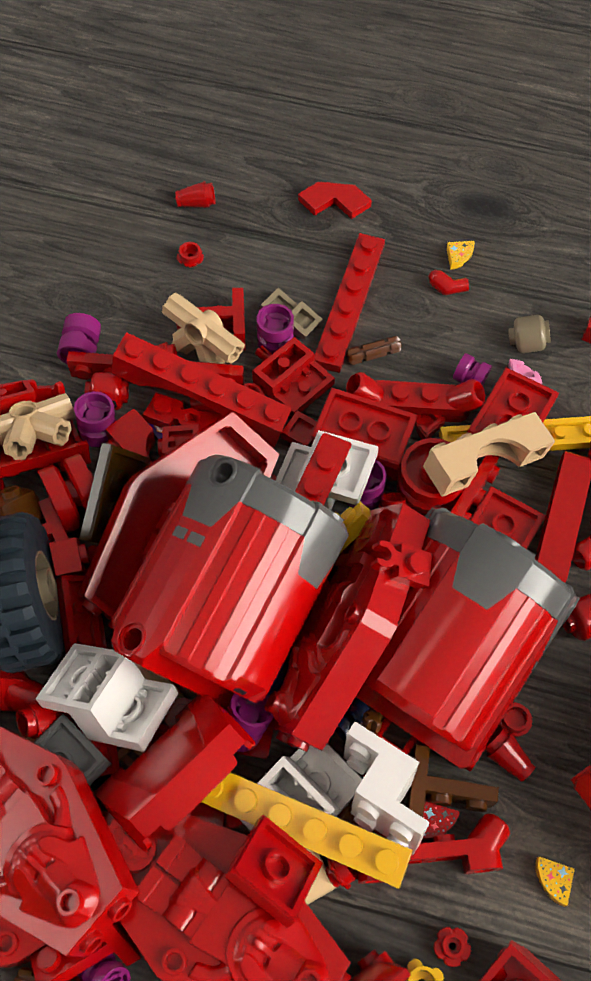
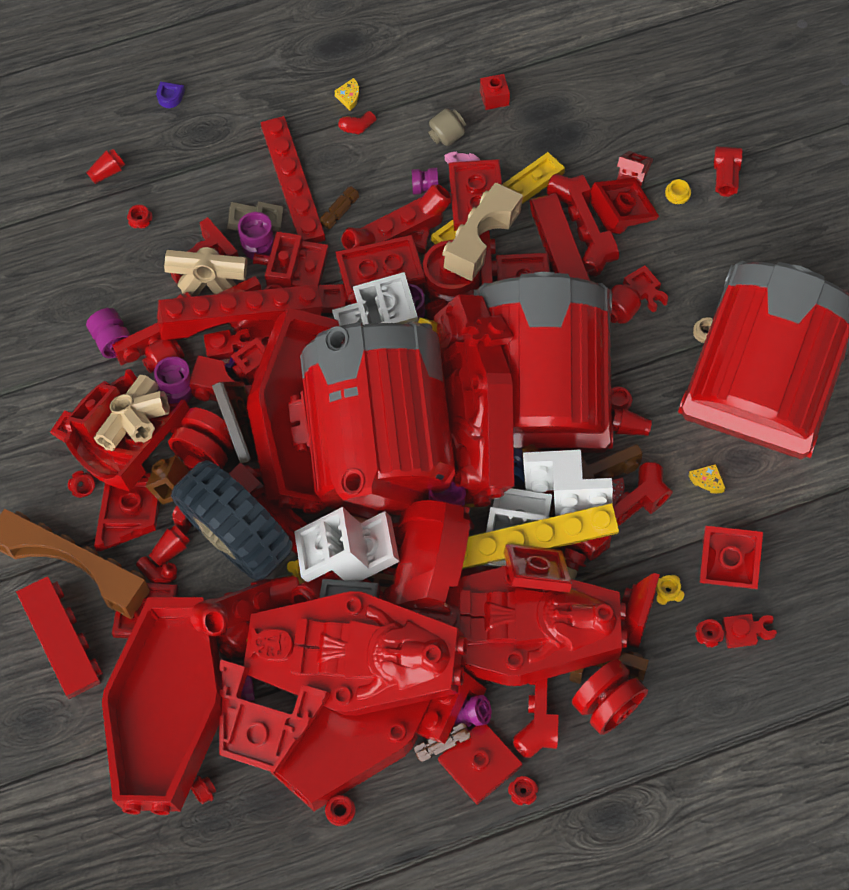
camera: 30 degrees left, 0 degrees up
red piece [295,433,352,505] -> none
red tile [298,182,372,219] -> none
red plate [434,927,471,967] -> none
none -> dark purple tile [156,81,185,108]

